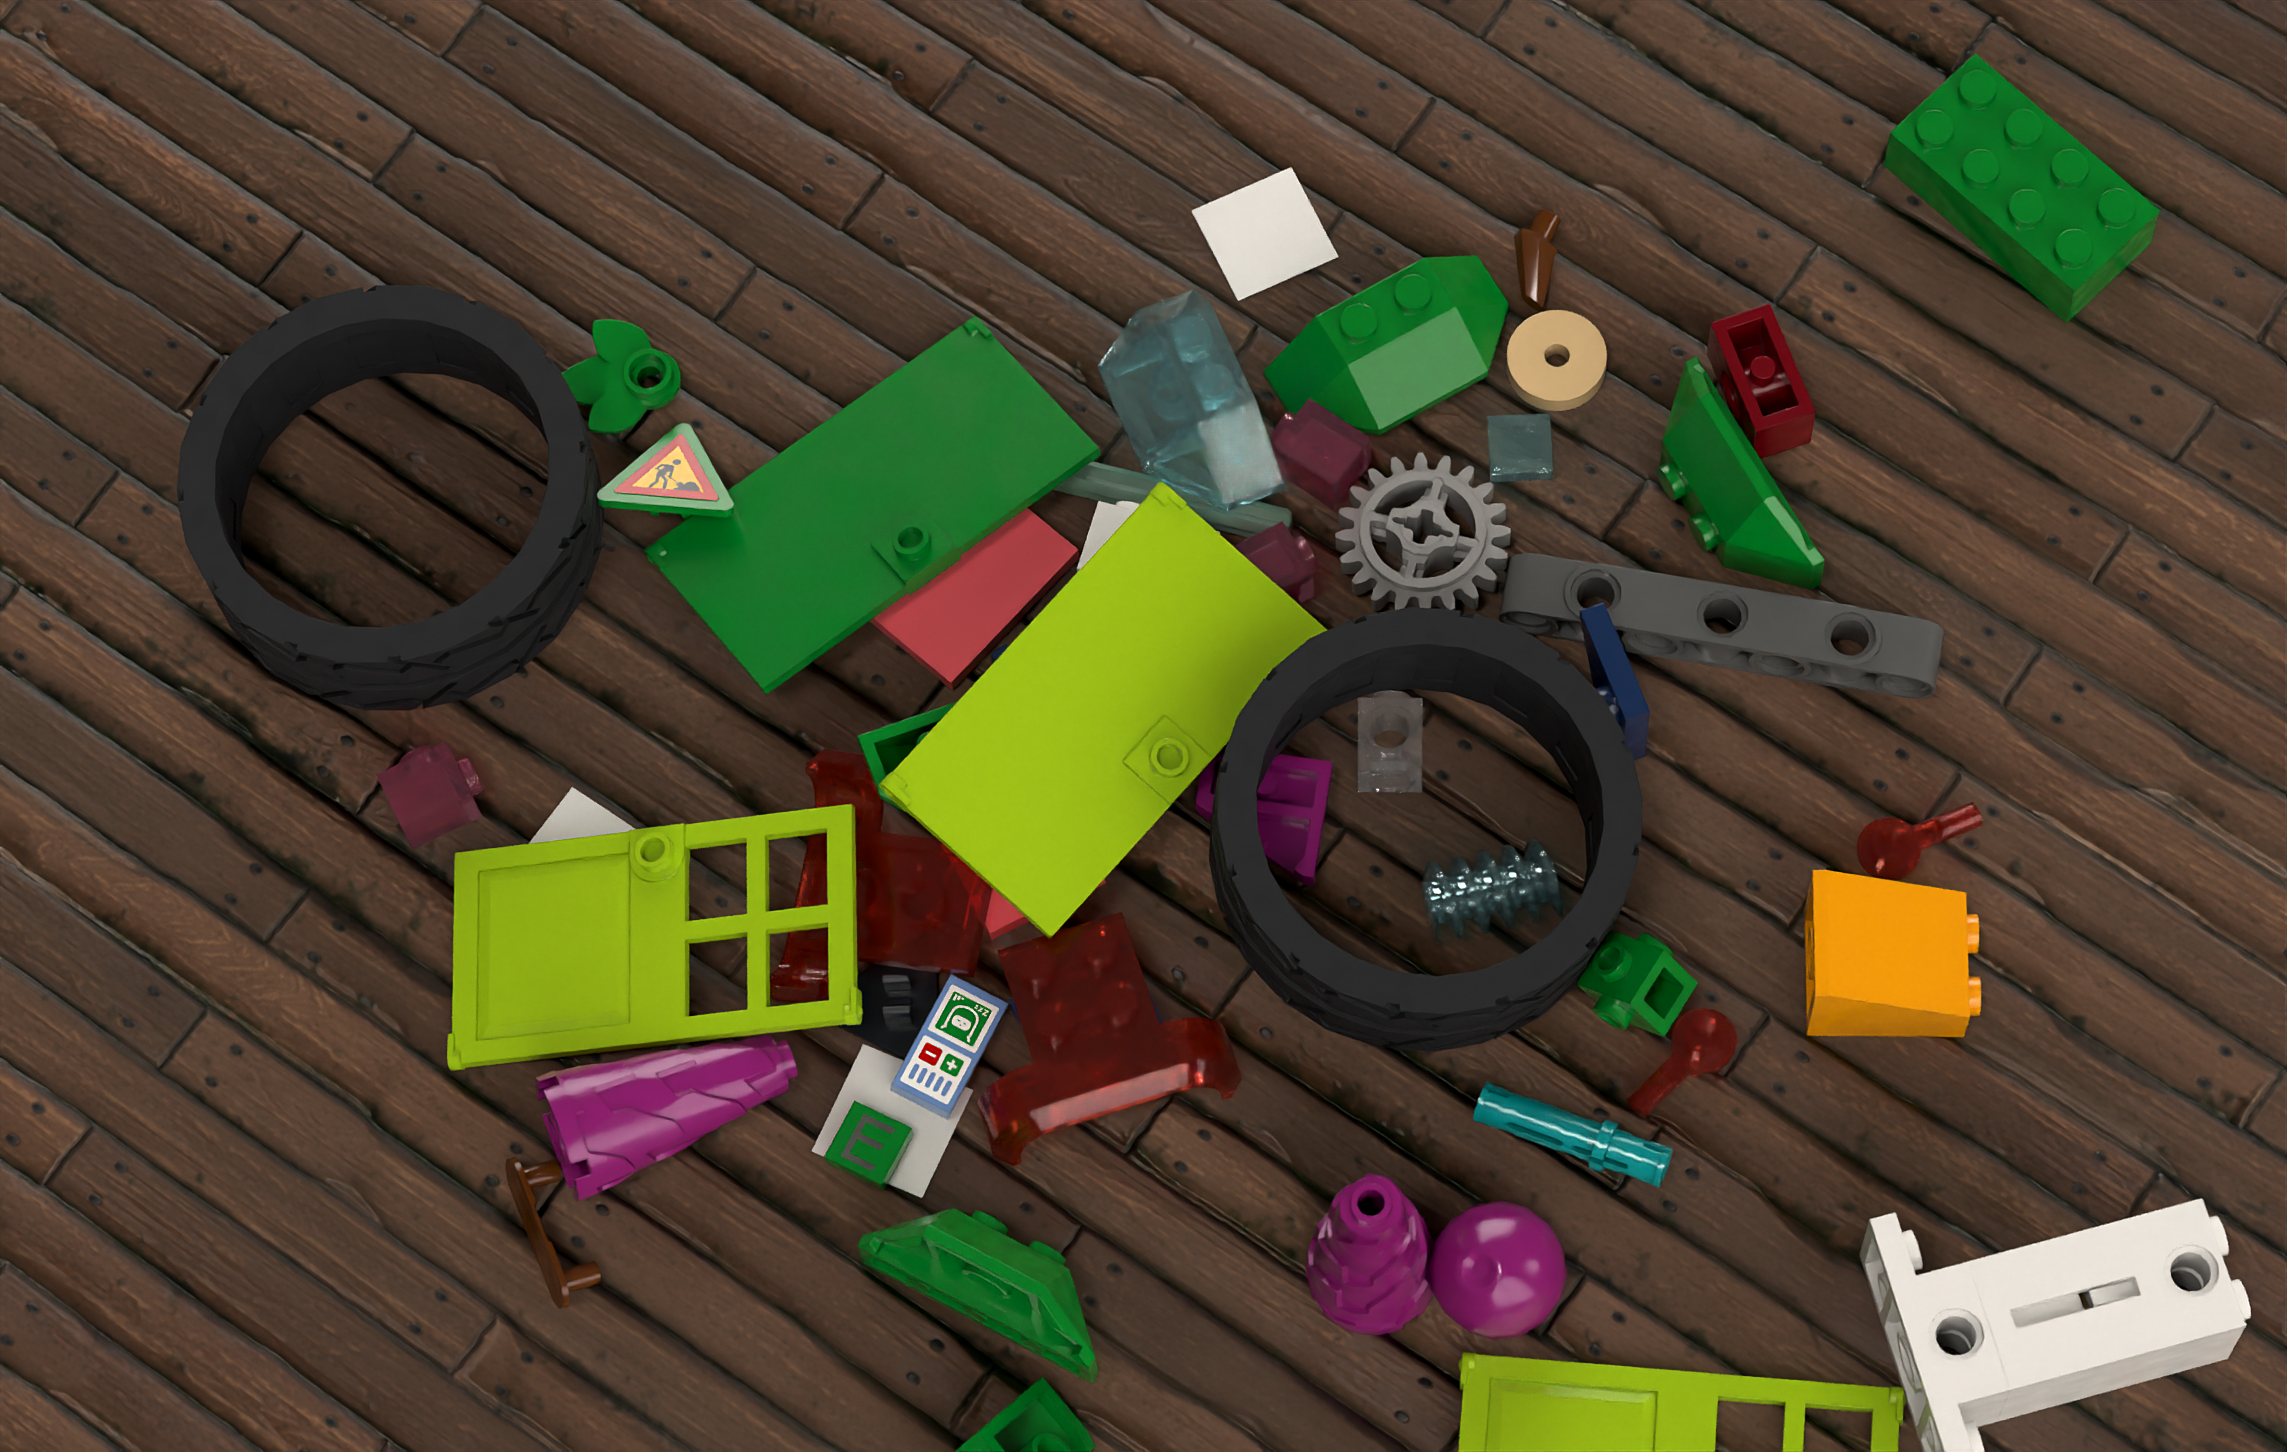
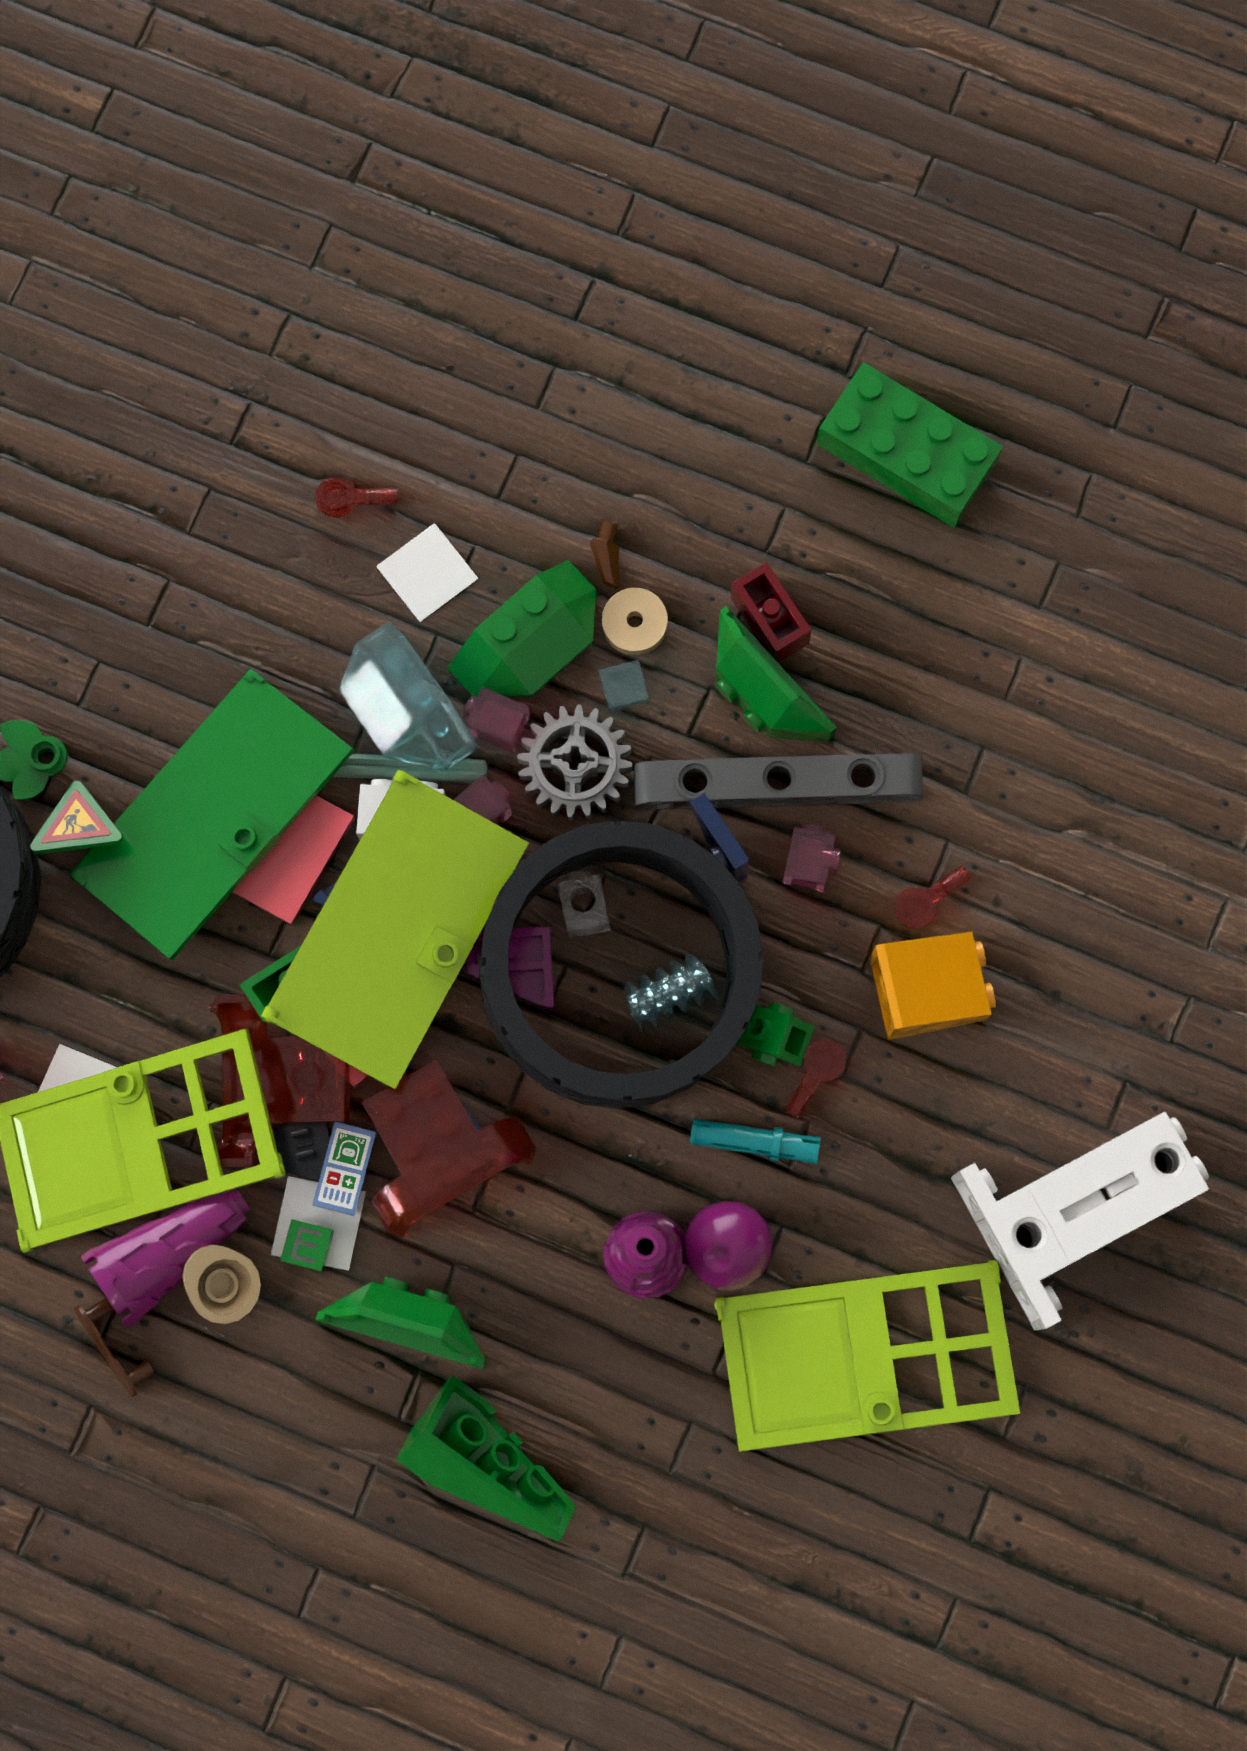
camera: 15 degrees left, 10 degrees up
none -> tan piece [182,1245,261,1324]
none -> clear red plate [315,477,397,518]
none -> clear pink brick [783,824,841,892]

